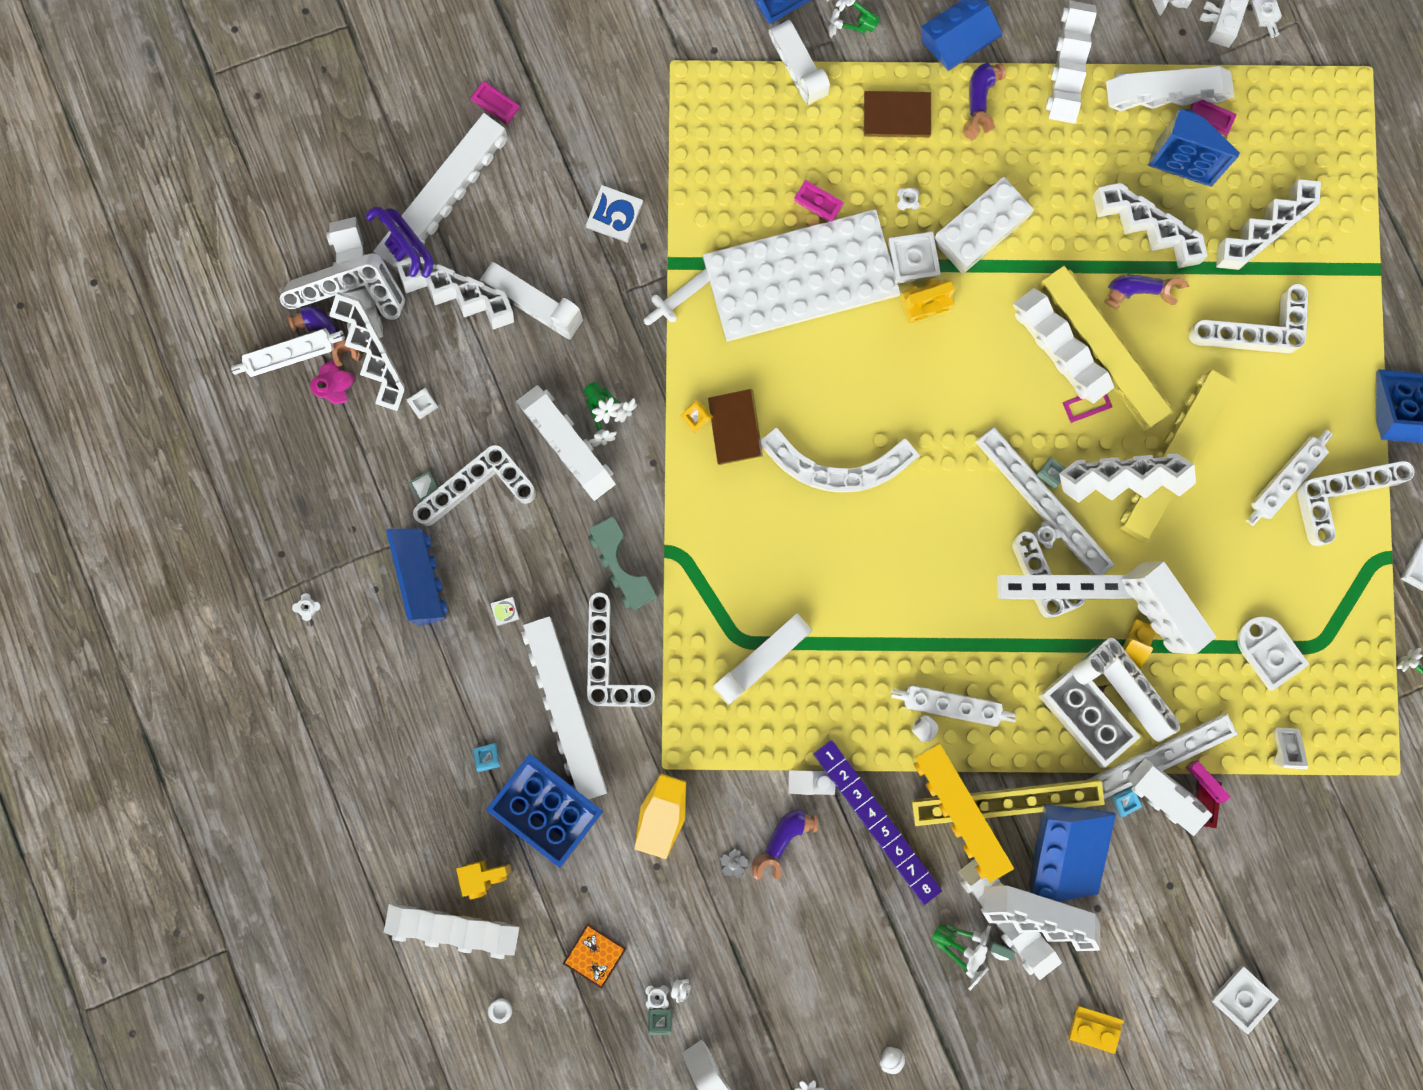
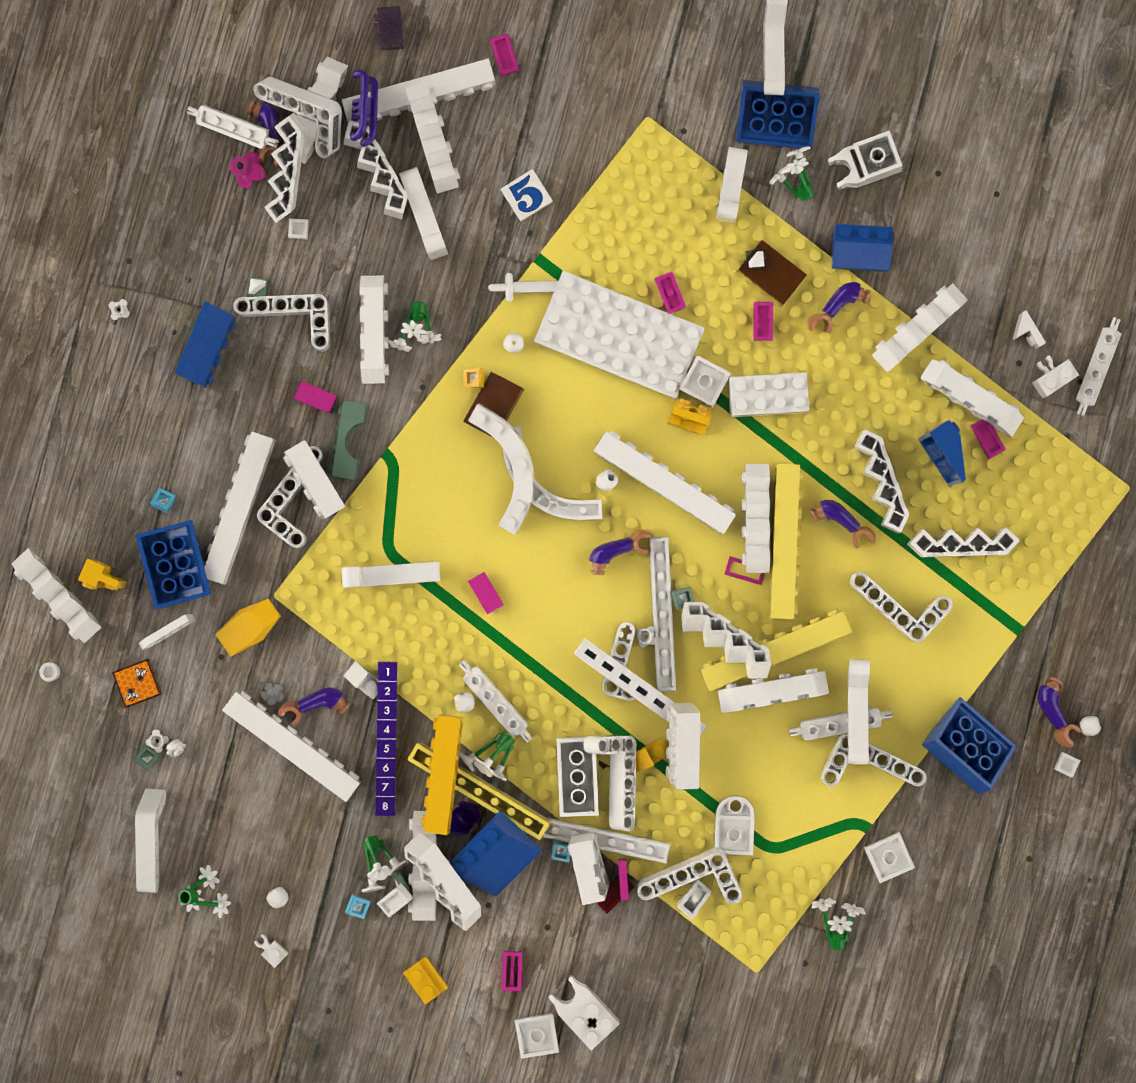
camera: 45 degrees right, 5 degrees up
tile [491,597,520,626] -> none
white plate [897,188,920,210] -> none
none -> white tile [139,614,196,650]
none -> white brick [222,691,361,802]
none -> white wedge [283,440,345,519]
none -> dark pink tile [294,381,337,414]
none -> medium azure tile [345,894,371,919]
none -> clear purple brick [374,6,404,50]
none -> white tile [377,884,413,918]
none -> white brick [405,82,460,194]
none -> dark purple hair [450,801,481,835]
none -> plant [459,732,516,781]
none -> white plate [468,404,534,535]
none -> dark pink tile [468,572,504,615]
none -> dark pink tile [502,951,523,991]
none -> white piece [503,333,524,353]
none -> white brick [549,975,620,1051]
none -> dark purple piece [589,530,653,575]
none -> white brick [593,431,736,535]
none -> white piece [596,470,618,491]
none -> white beam [637,848,742,904]
none -> white brick [718,668,829,713]
none -> tile [745,249,766,271]
none -> dark pink plate [753,302,773,341]
none -> white beam [848,659,870,764]

